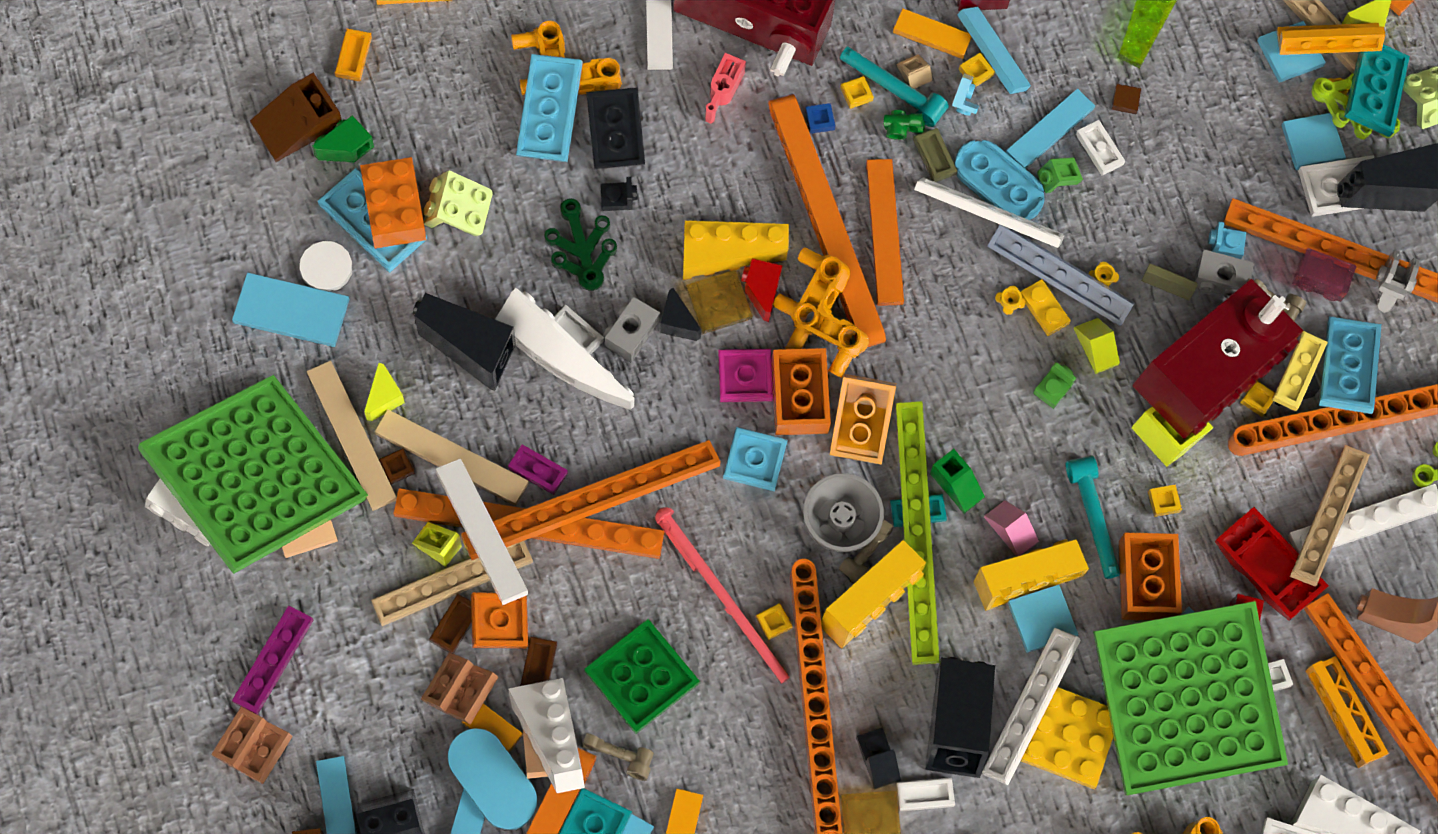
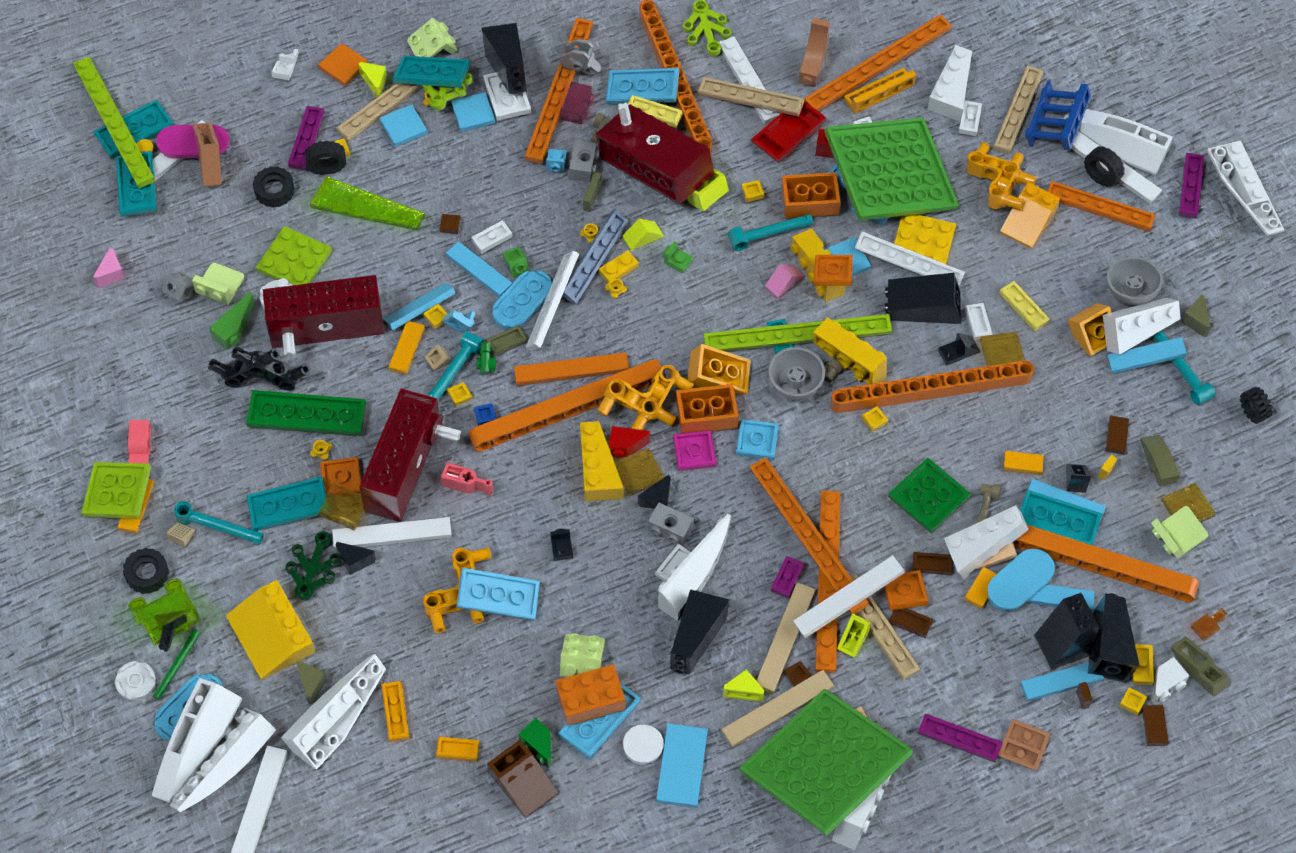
camera: 90 degrees left, 10 degrees down
nougat slope [421,652,498,724] -> none
dark green plant [544,198,617,291] -> none
black tile [586,87,645,170] -> none
coral bar [655,507,790,684] -> none
green slope [930,449,985,514] -> none
light orange fence [1277,23,1385,55] -> none
none -> orange tile [814,254,853,286]

